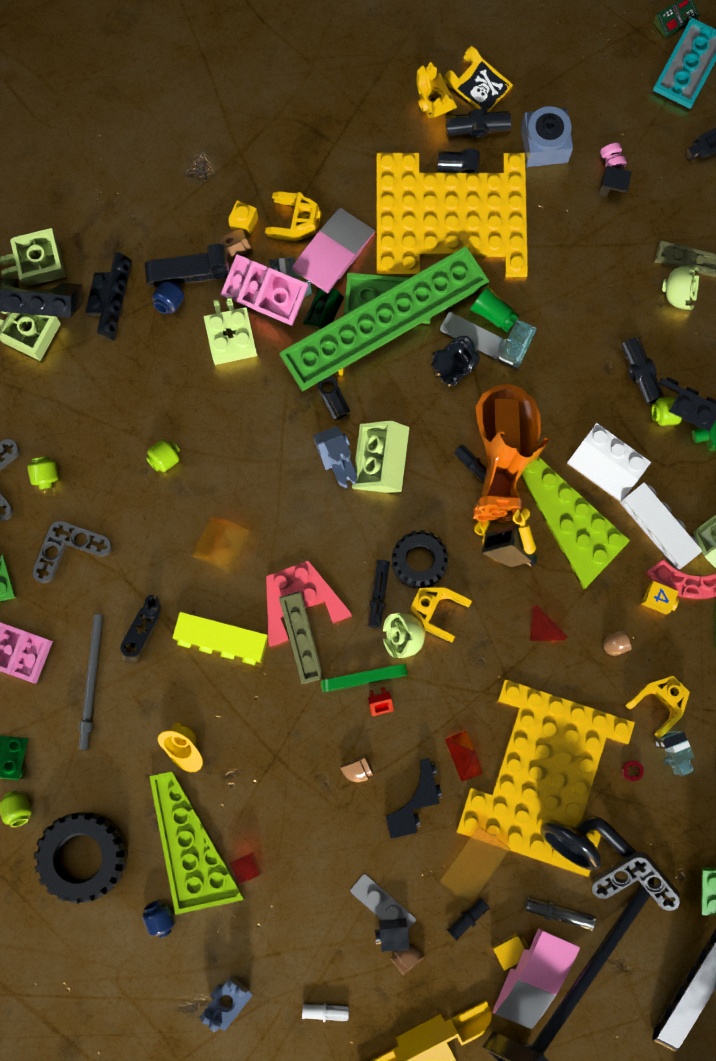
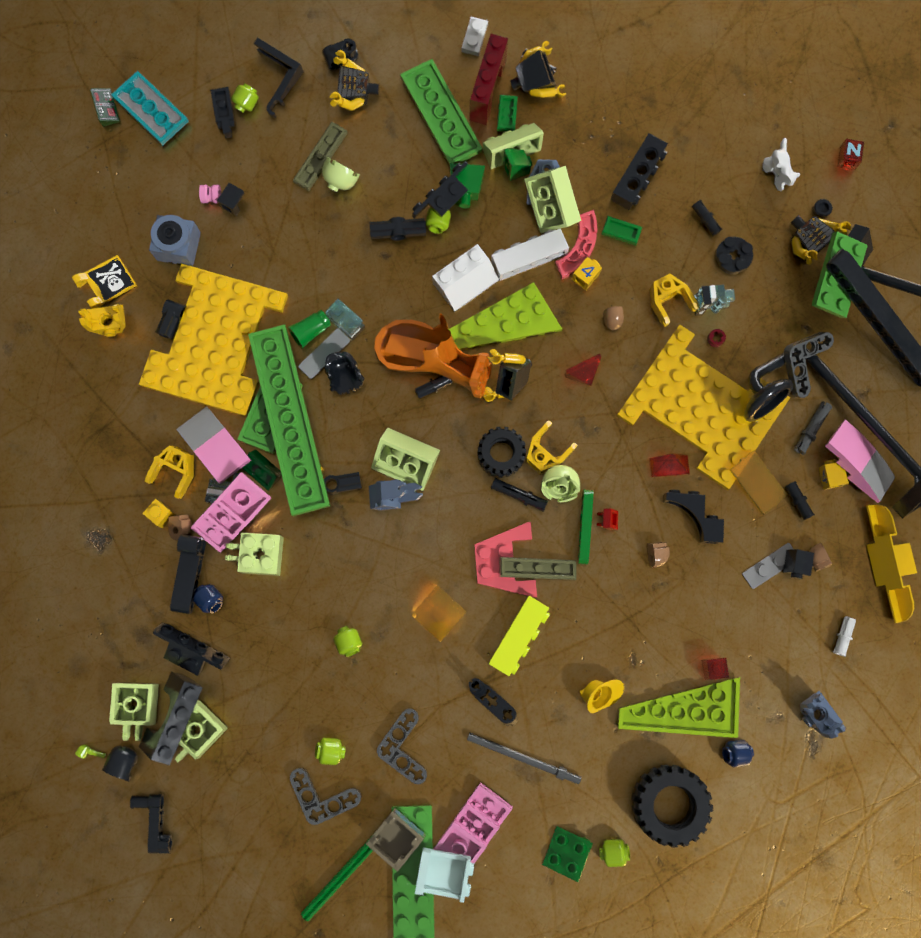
camera: 75 degrees left, 0 degrees up
black piece [446,109,511,137] -> none

